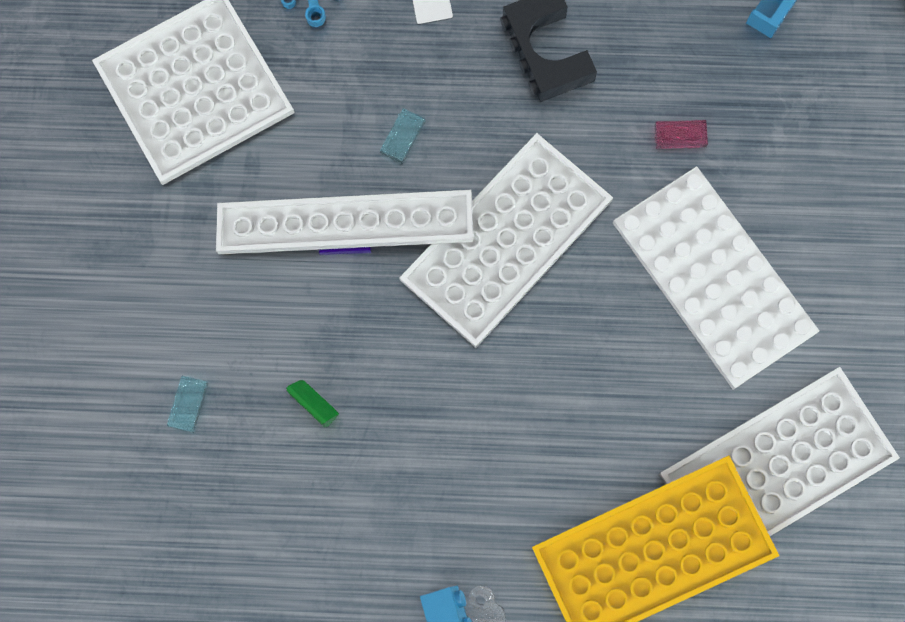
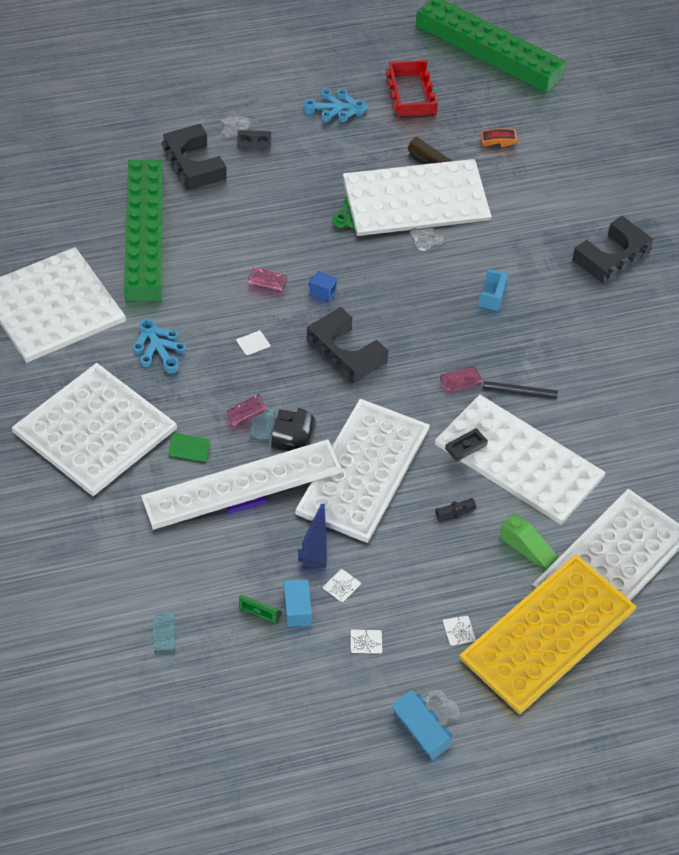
camera: 25 degrees left, 25 degrees down
none -> green slope [168,433,211,463]
none -> clear pink plate [226,393,268,427]
none -> black brick [271,408,316,451]
none -> dark azure panel [283,579,312,627]
none -> clear blue slope [298,504,327,568]
none -> white sticker [323,569,361,602]
none -> white sticker [351,630,382,654]
none -> black pin [435,498,476,521]
none -> white sticker [443,616,476,646]
none -> black plate [445,428,488,462]
none -> black bar [483,381,558,398]
none -> bright green slope [499,512,559,571]

